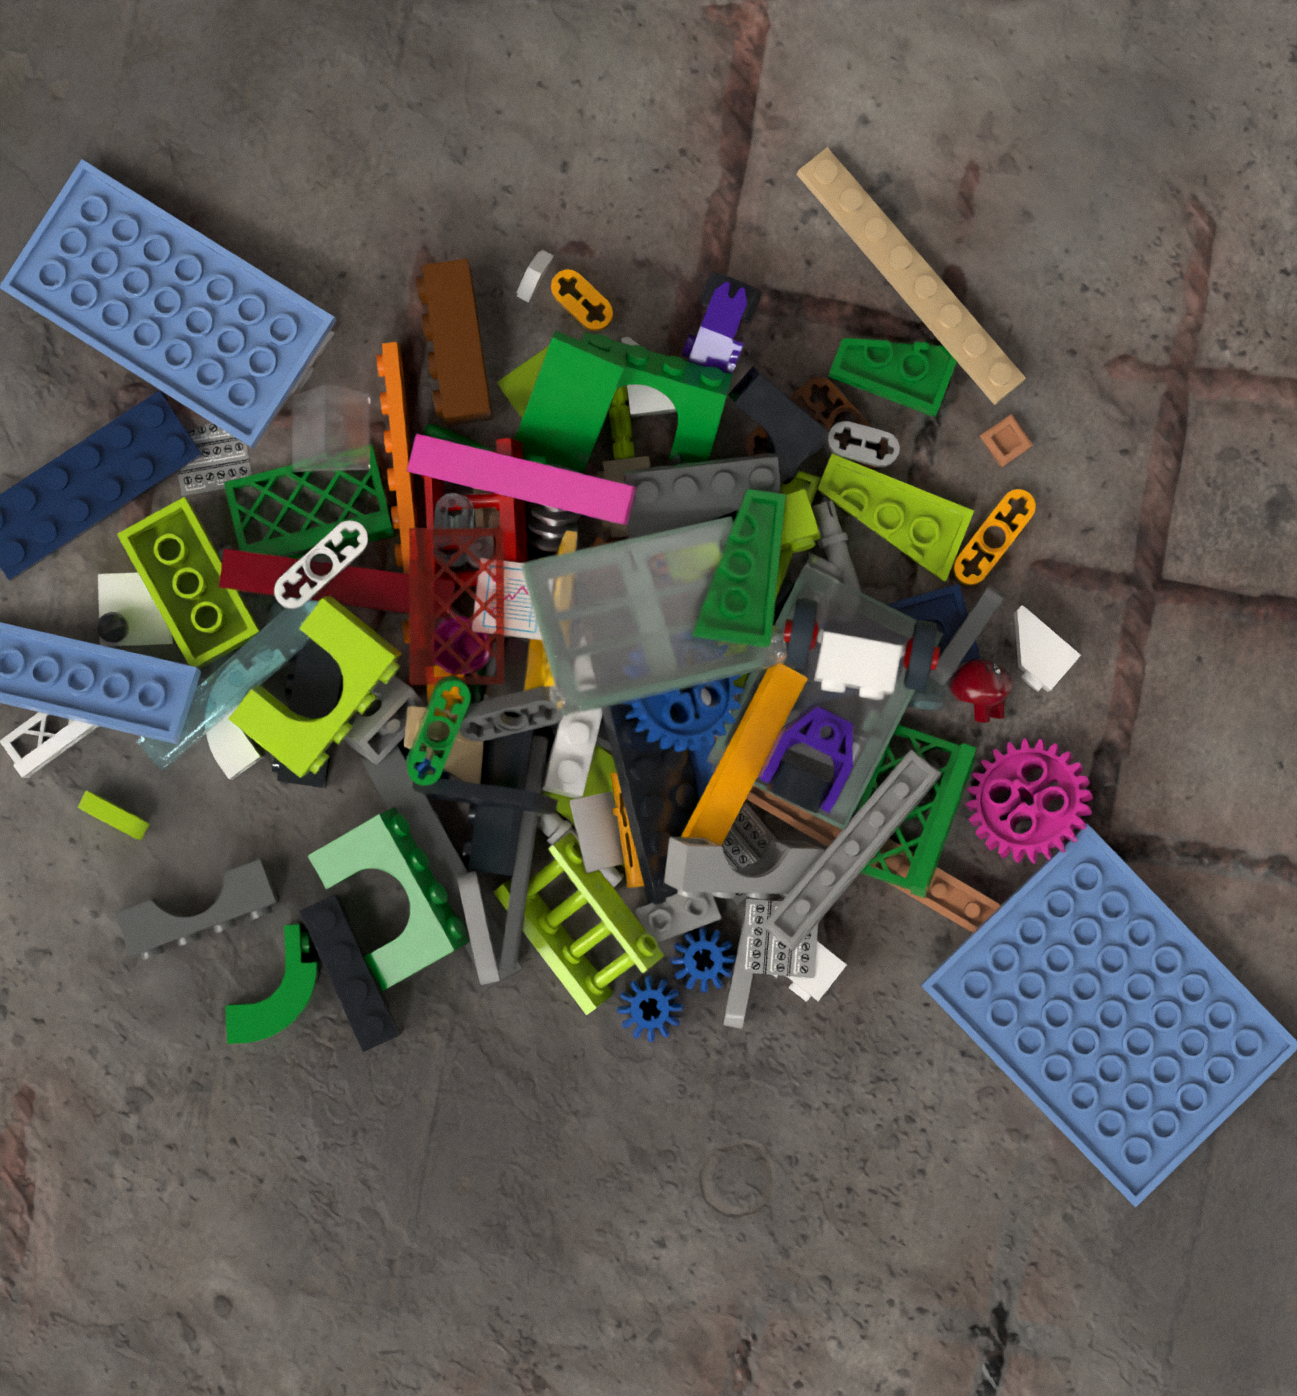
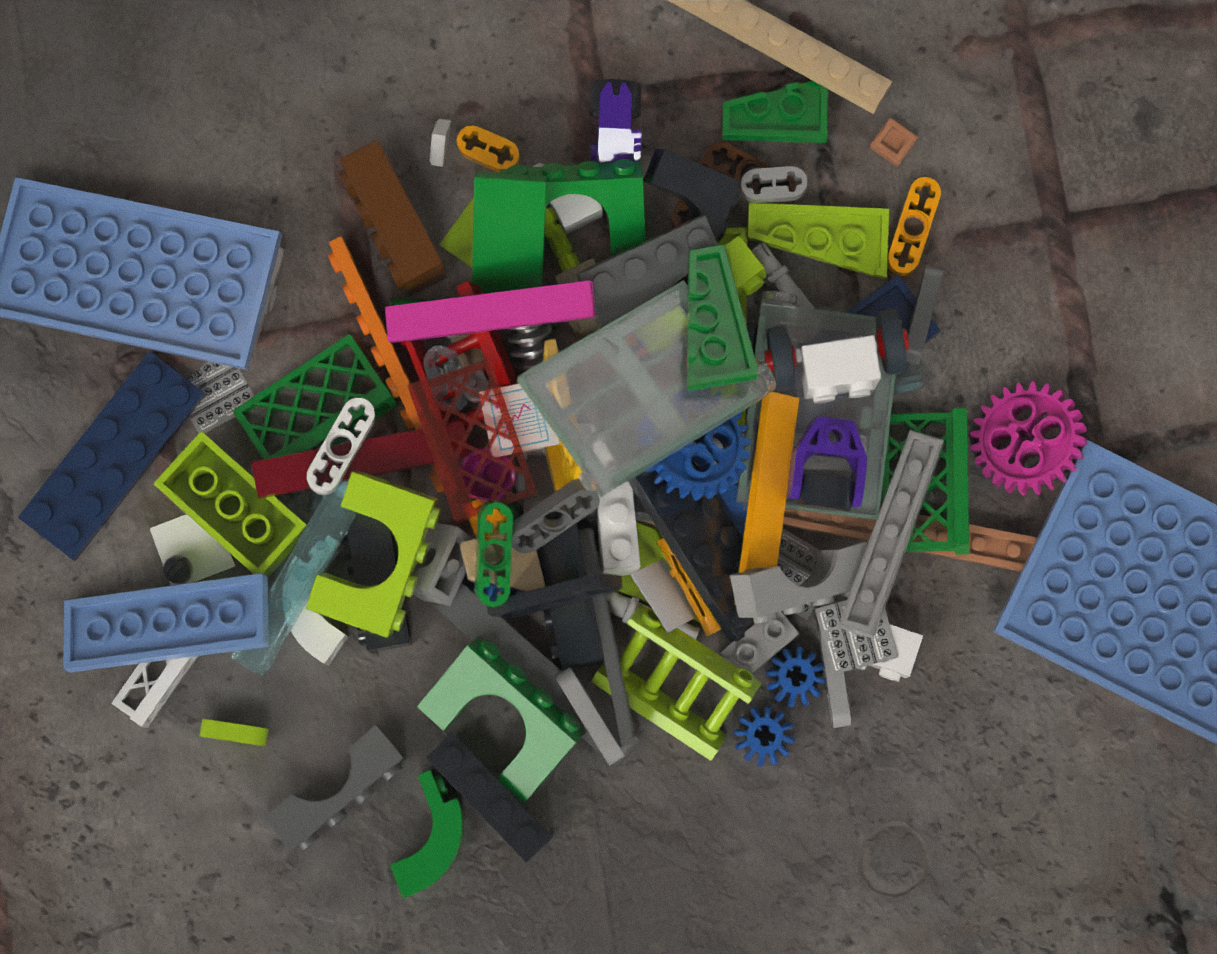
camera: 20 degrees left, 5 degrees down
clear slope [293,384,370,472] -> none
dark red piece [948,660,1013,723] -> none
white slope [1014,605,1081,692] -> none

